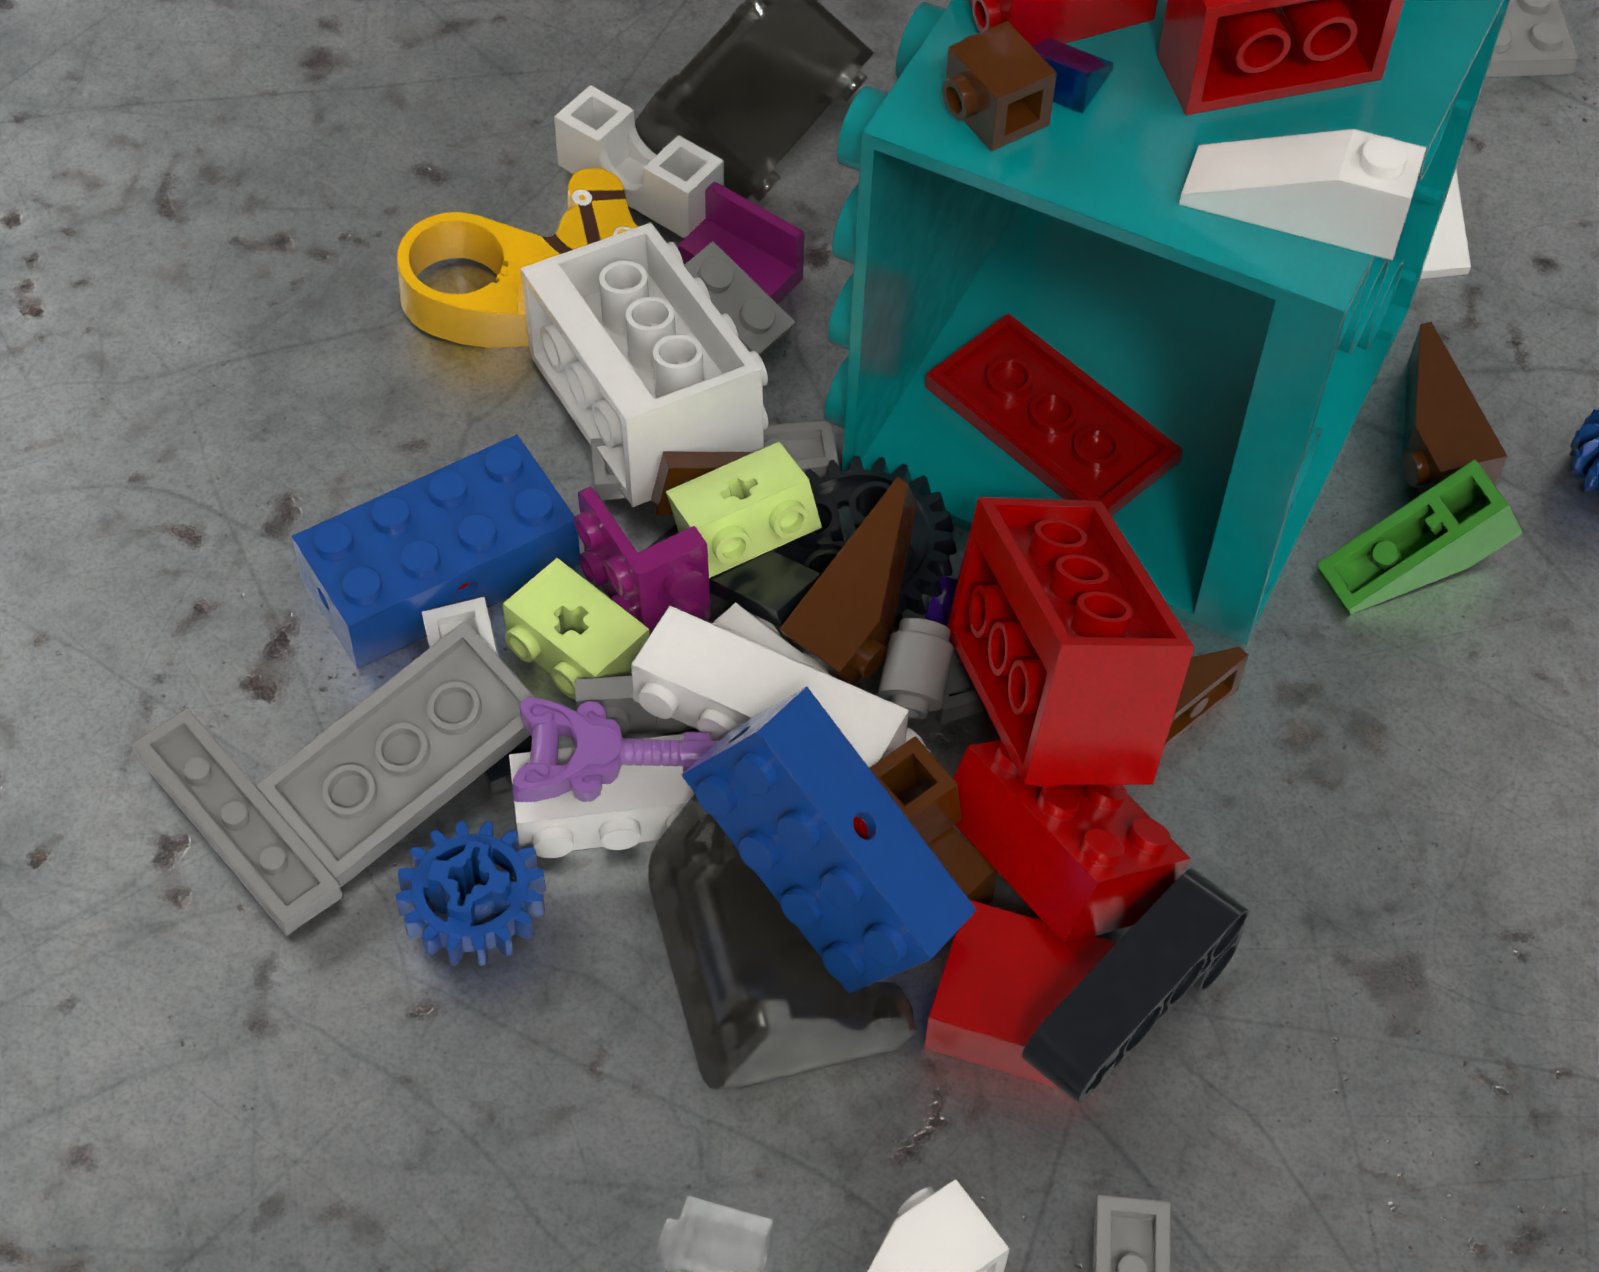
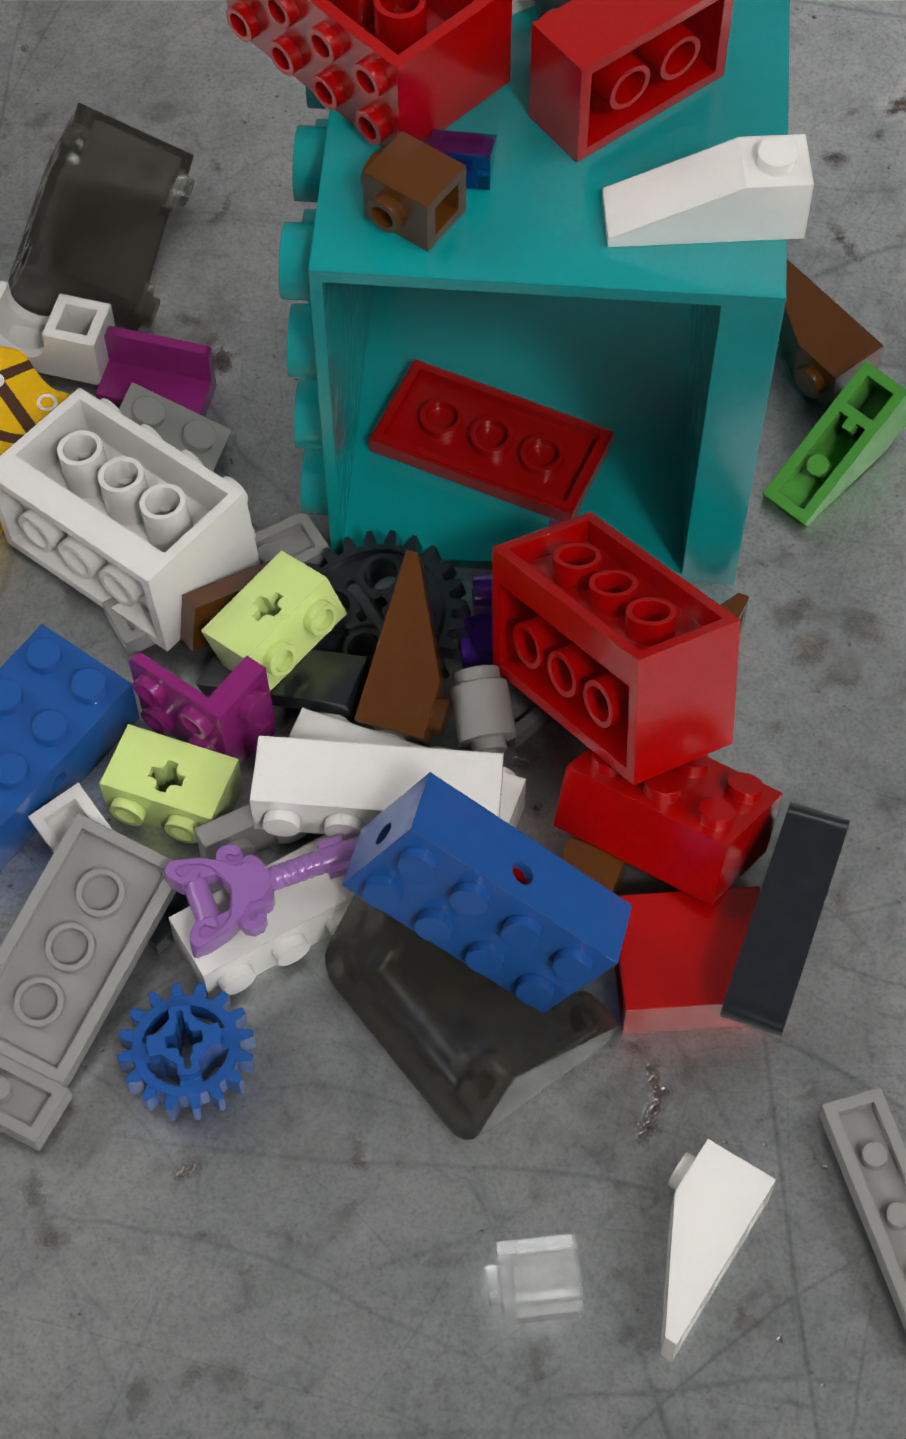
camera: 20 degrees left, 5 degrees up
reddish brown brick [870,736,962,844] -> none

